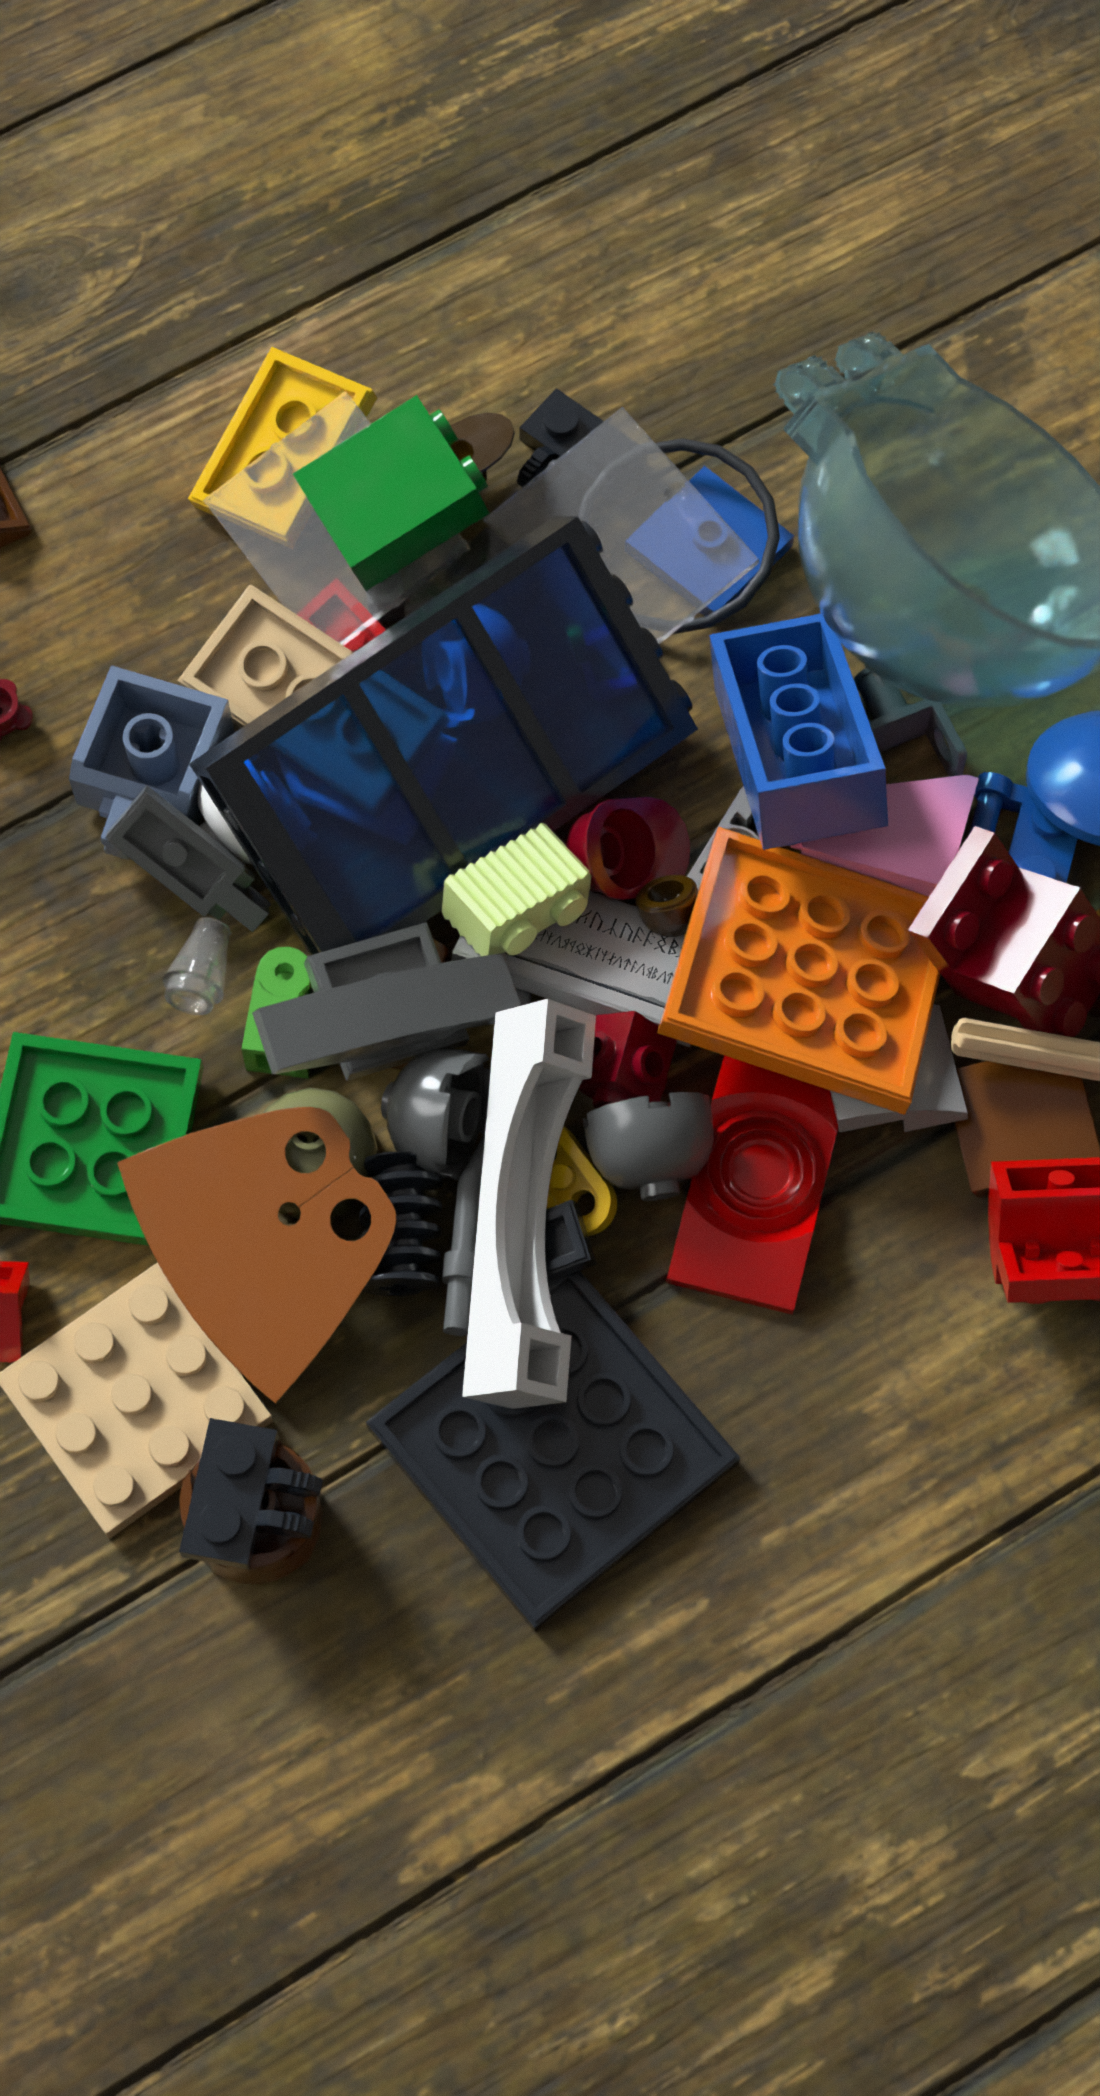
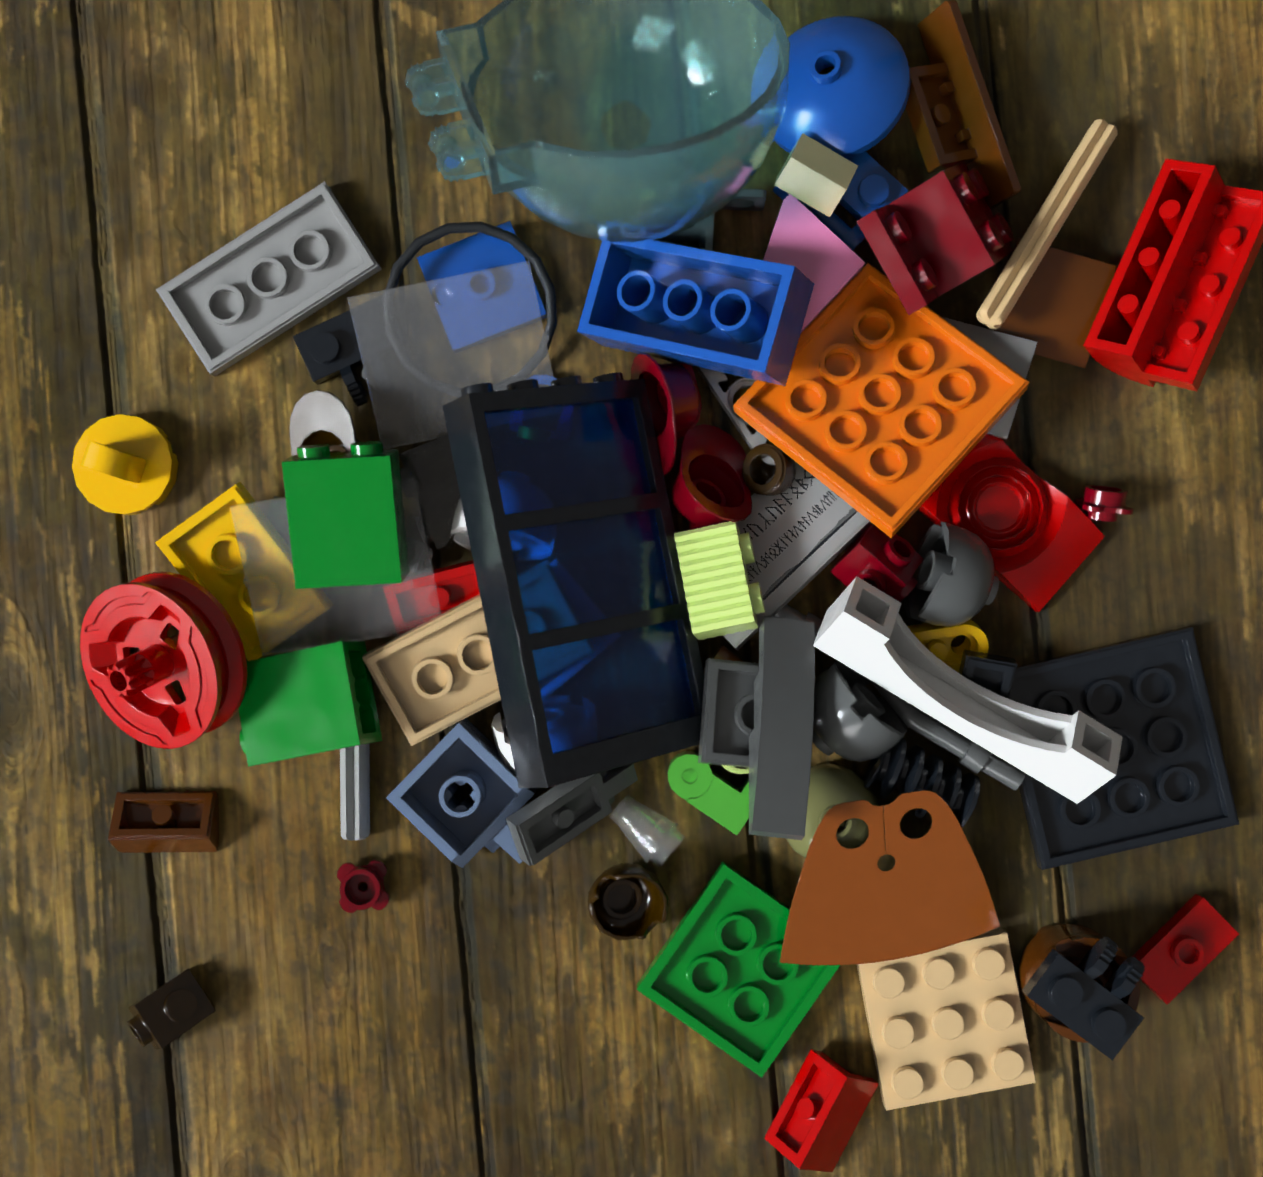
camera: 65 degrees left, 20 degrees up
none -> yellow tile [72,414,179,516]
none -> red wheel [80,571,247,749]
none -> light grey tile [156,181,382,376]
none -> green brick [238,641,382,767]
none -> light grey axle [340,744,370,841]
none -> dark brown hair [588,863,668,940]
none -> dark red piece [631,353,702,475]
none -> tan piece [774,133,858,217]
none -> dark red plate [1074,485,1134,522]
none -> red plate [1132,894,1239,1005]

